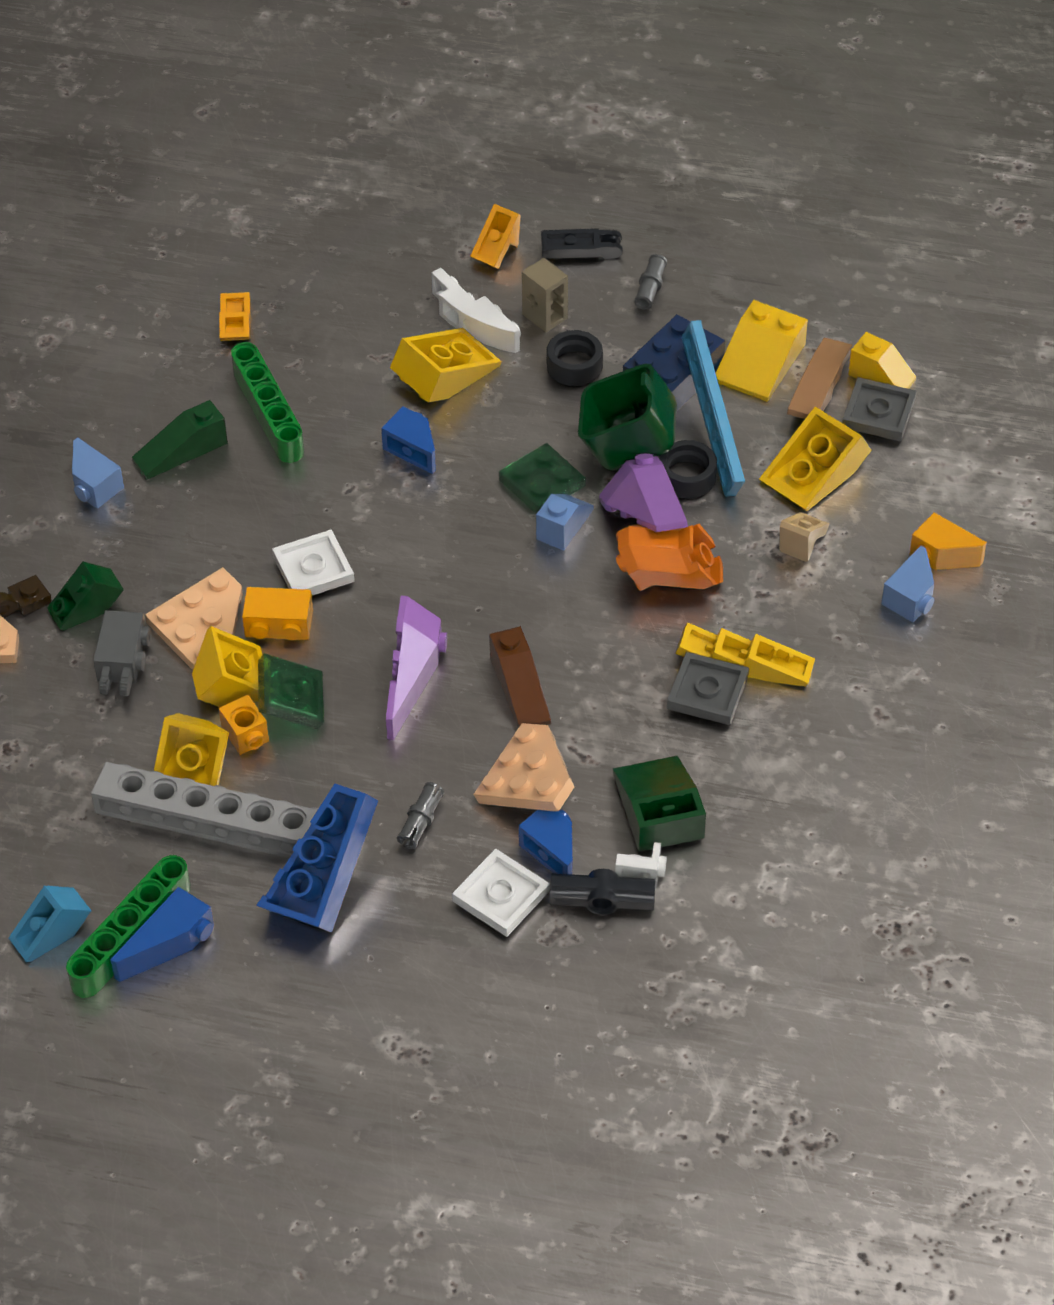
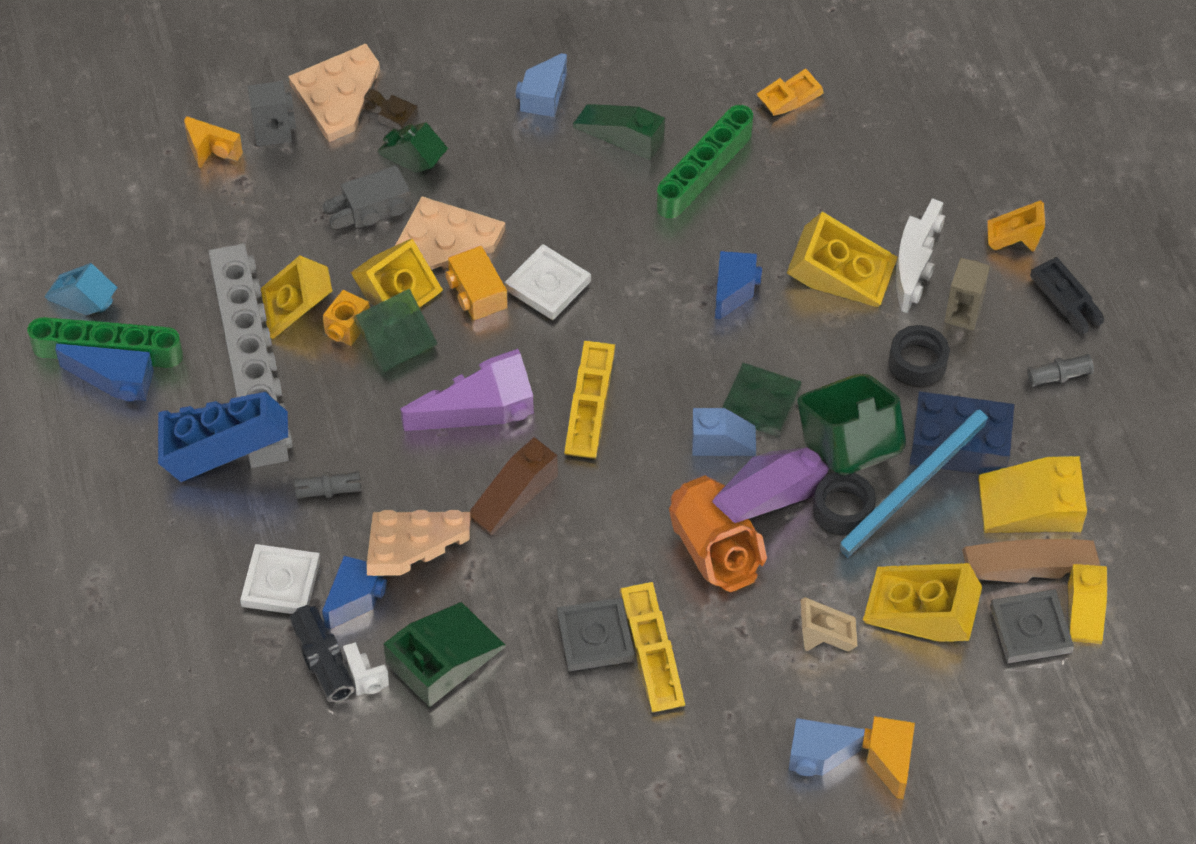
camera: 60 degrees right, 5 degrees up
none -> yellow slope [564,341,615,459]

